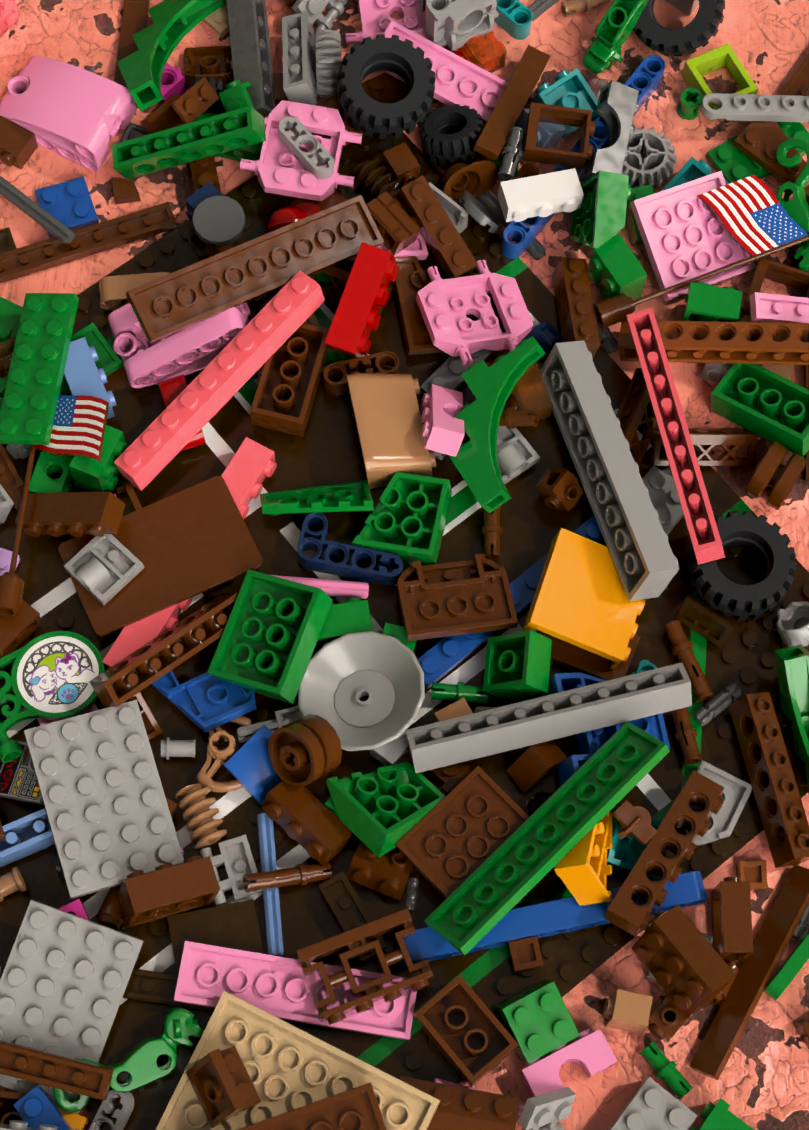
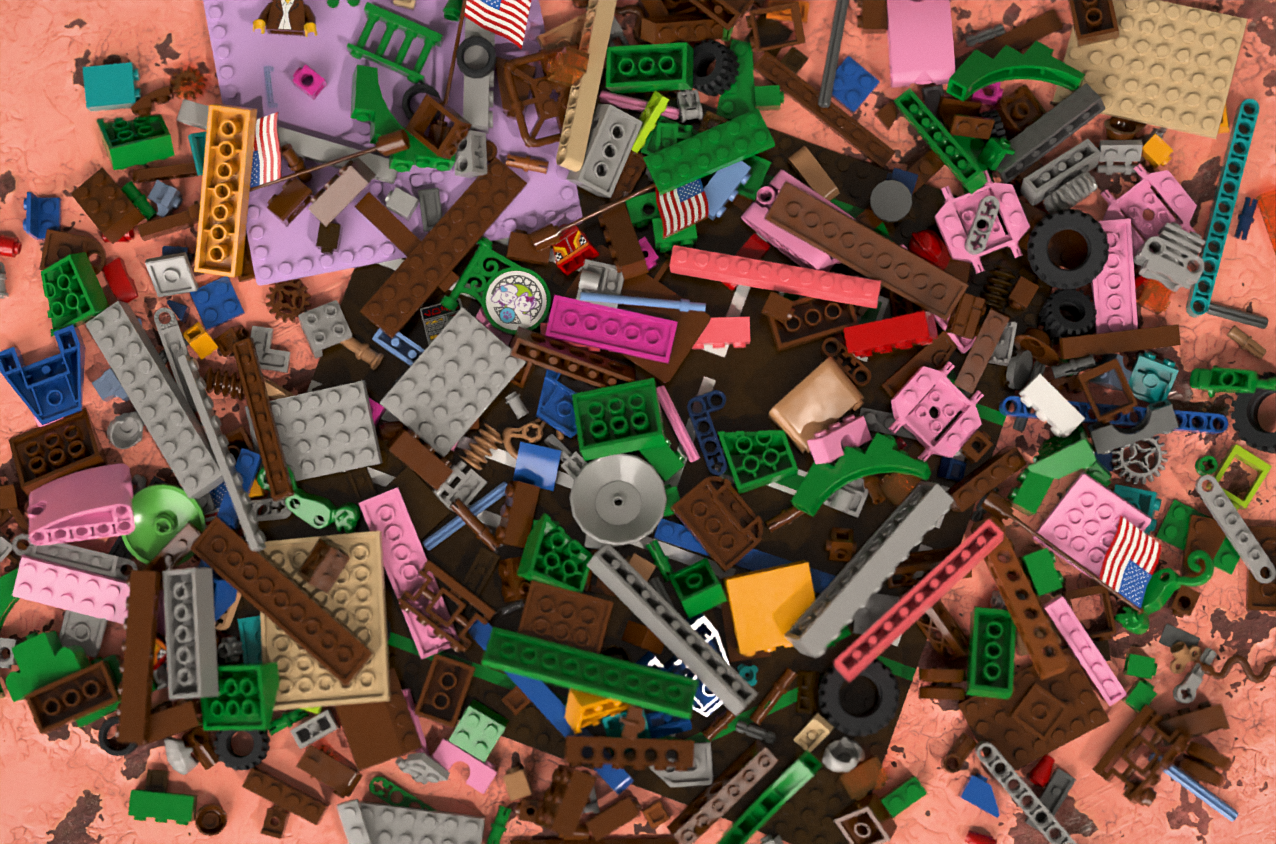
camera: 65 degrees right, 15 degrees up
green wing [260,480,374,516] -> none
reddish brown wheel [268,714,342,788] -> none
none -> dark pink plate [545,295,678,364]
none -> red torso [552,224,600,276]
none -> medium blue bar [580,292,706,312]
none -> blue slope [645,711,692,739]
none -> green brick [754,85,784,111]
none -> reddish brown brick [761,291,795,324]
none -> tan slope [793,713,834,752]
none -> reddish brown brick [958,430,993,464]
none -> dark grey axle [965,24,1005,47]

